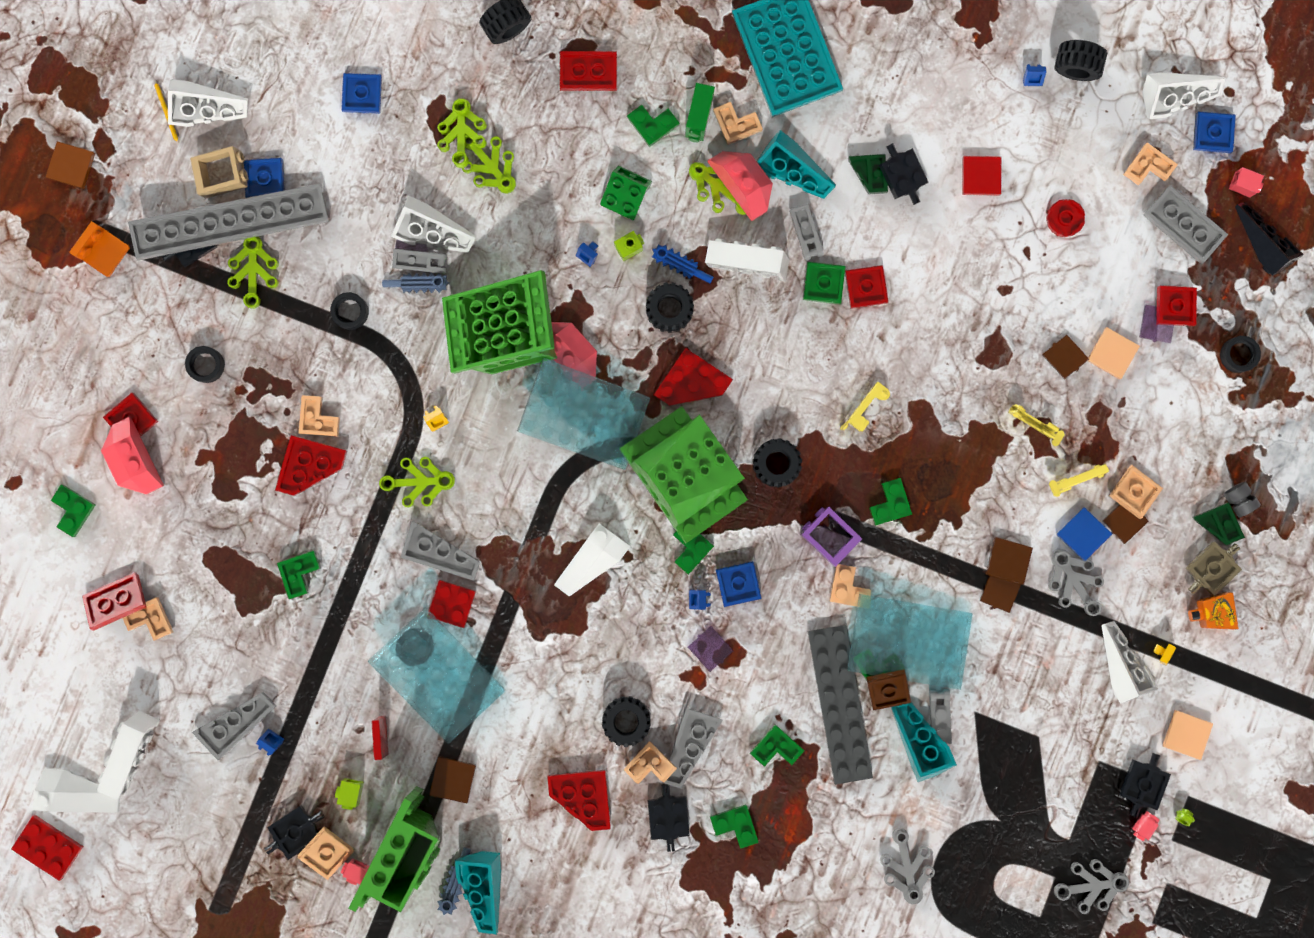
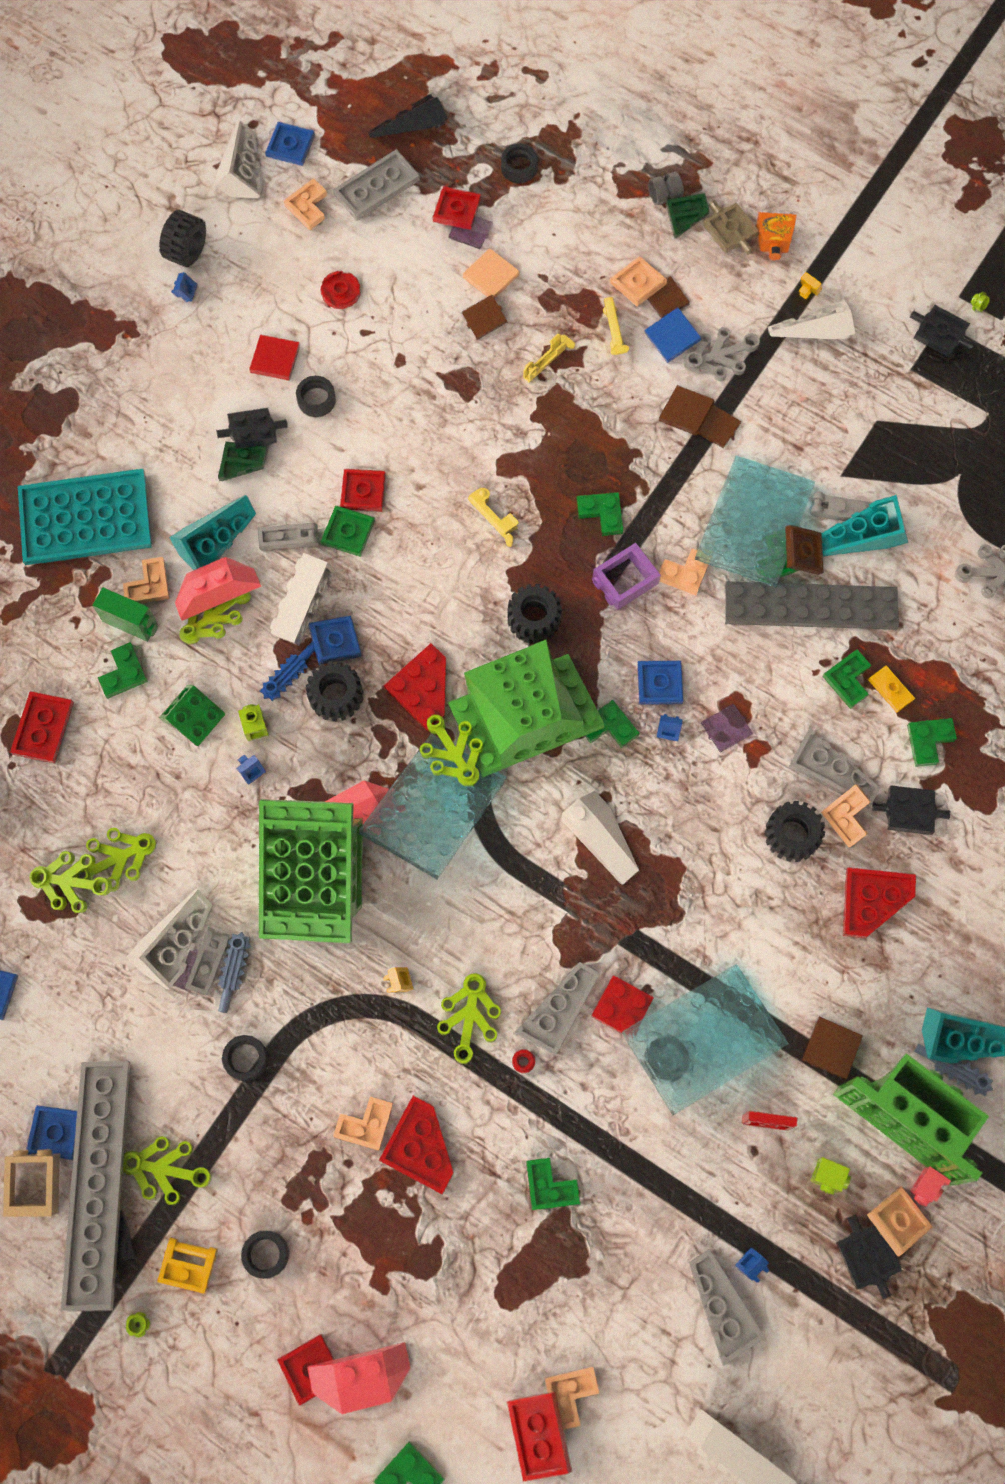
camera: 75 degrees left, 15 degrees down
orange bracket [69,221,130,277] -> none
coral brick [1132,811,1160,841] -> none
light nougat tile [1162,710,1213,760] -> none
coral brick [1229,167,1264,197] -> none
none -> lime plate [126,1312,150,1338]
none -> yellow plate [157,1237,218,1294]
none -> black tyre [295,375,336,418]
none -> blue tile [308,616,362,665]
none -> lime plant [420,715,483,786]
none -> red plate [512,1049,535,1073]
none -> yellow plate [868,666,915,713]

